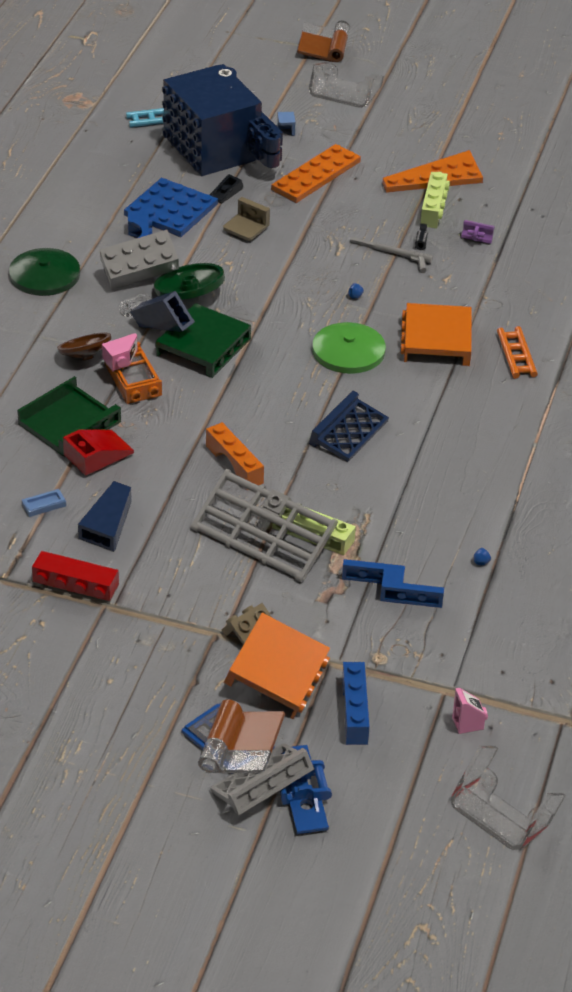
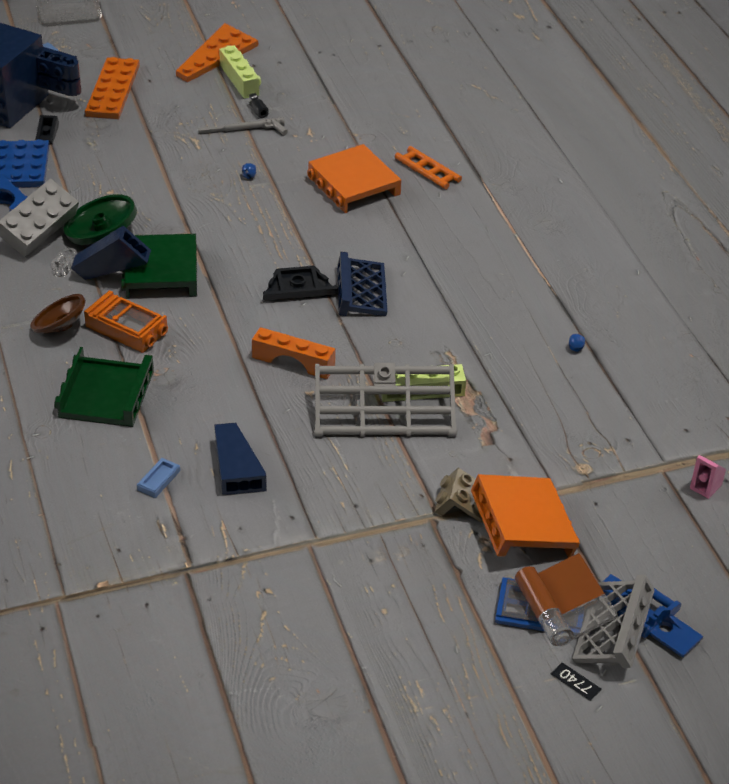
camera: 35 degrees left, 0 degrees up
red brick [32,551,119,601] -> none
red slope [63,430,134,476] -> none
bright pink slope [102,333,138,371] -> none
dark tan bracket [223,197,270,241] -> none
bright green dish [312,322,386,374] -> none
blue bracket [342,559,444,608] -> none
blue arch [342,662,370,745] -> none
medium lavender hips [461,220,495,244] -> none
none -> black wing [263,266,338,301]
none -> black sticker [551,662,602,701]

